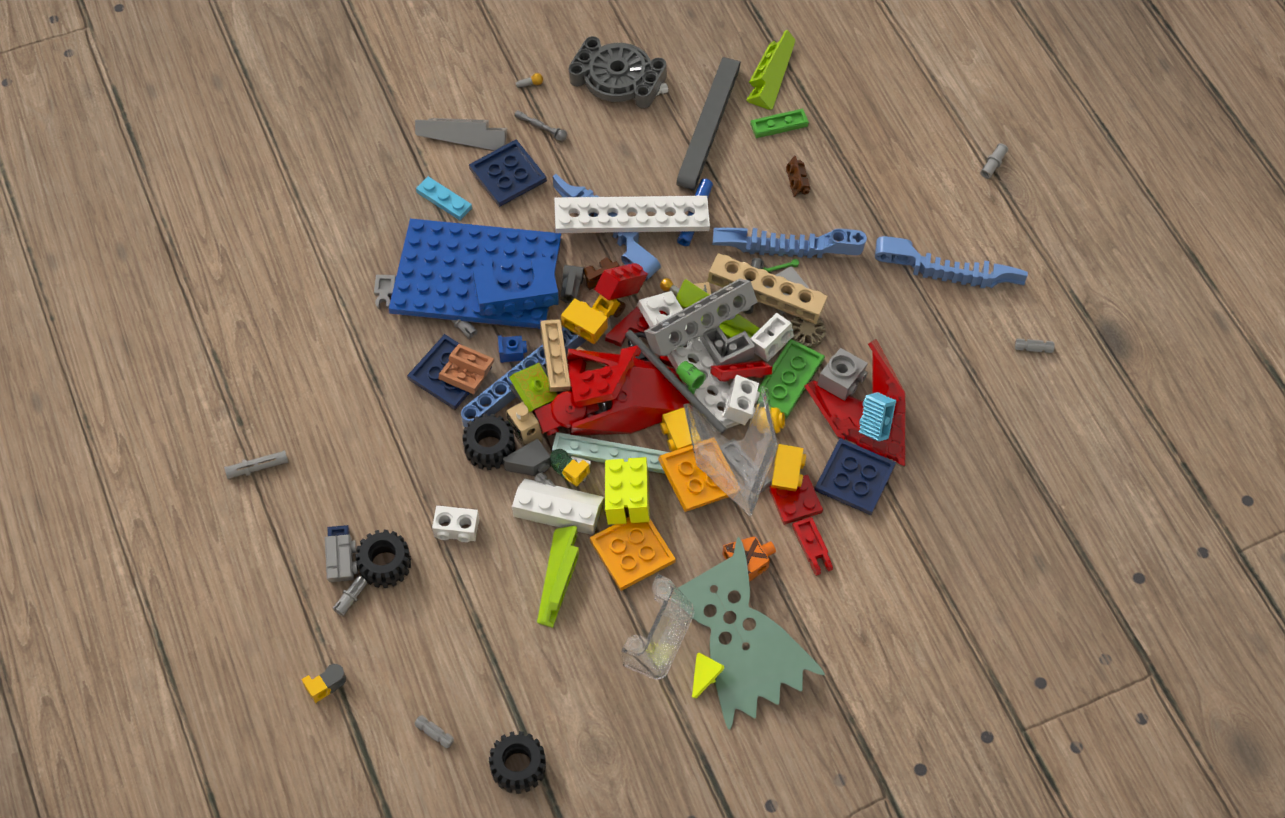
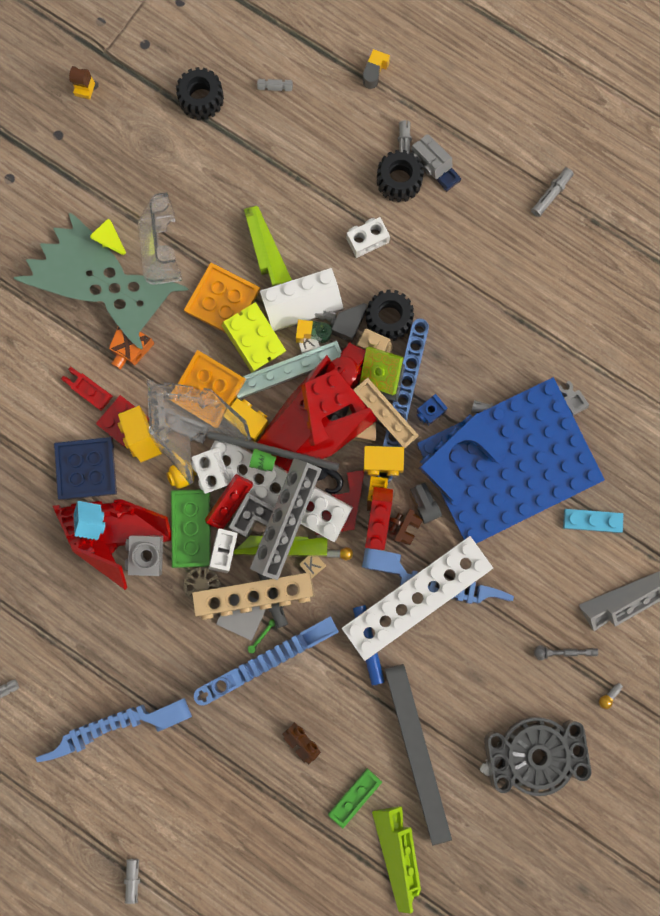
camera: 150 degrees right, 20 degrees up
dark blue plate [407,334,492,410] -> none
nougat slope [439,344,494,394] -> none
dark blue plate [469,139,547,207] -> none

